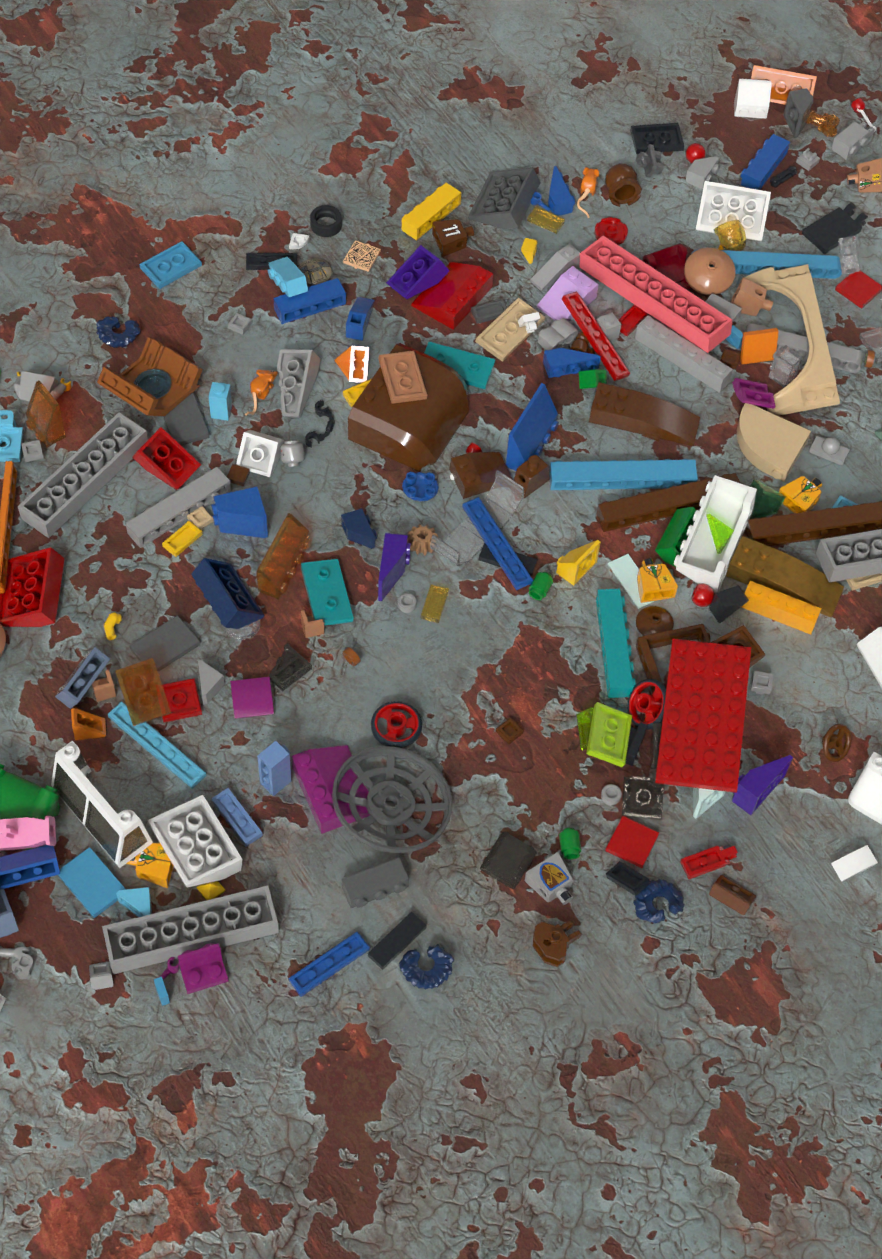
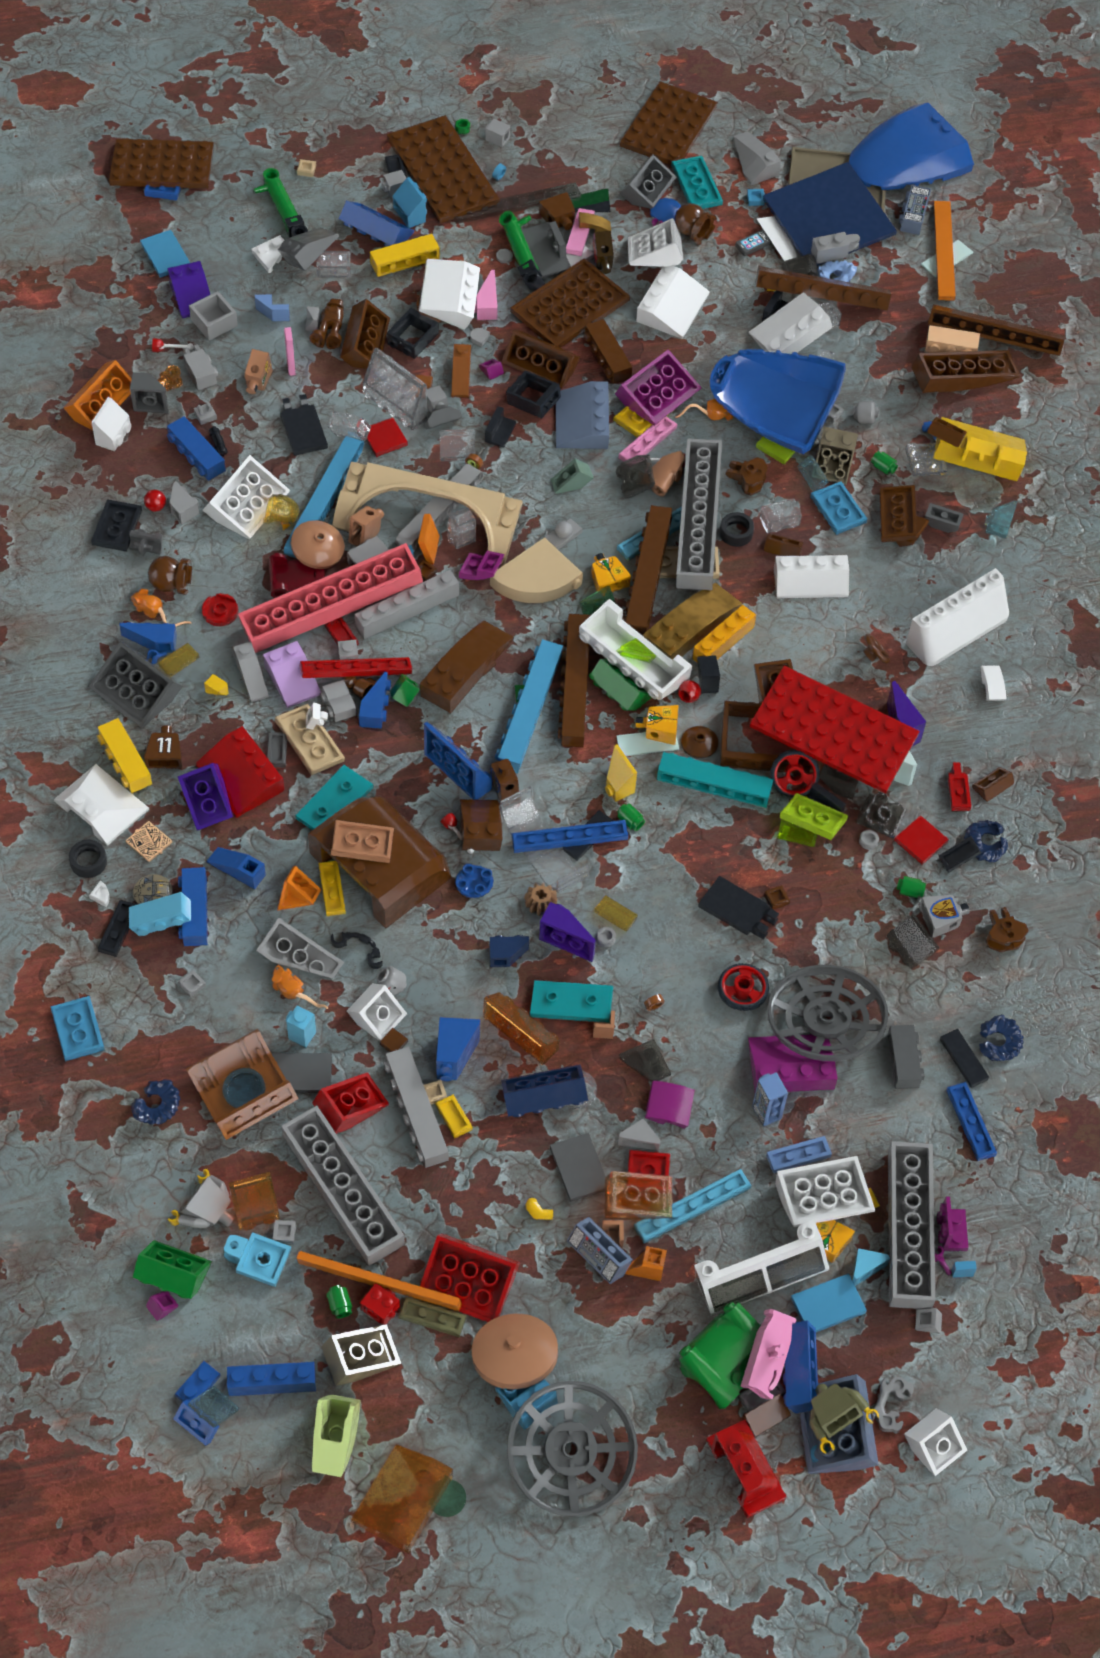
camera: 70 degrees left, 0 degrees up
none -> white slope [54,764,149,846]
none -> black tile [698,876,779,940]

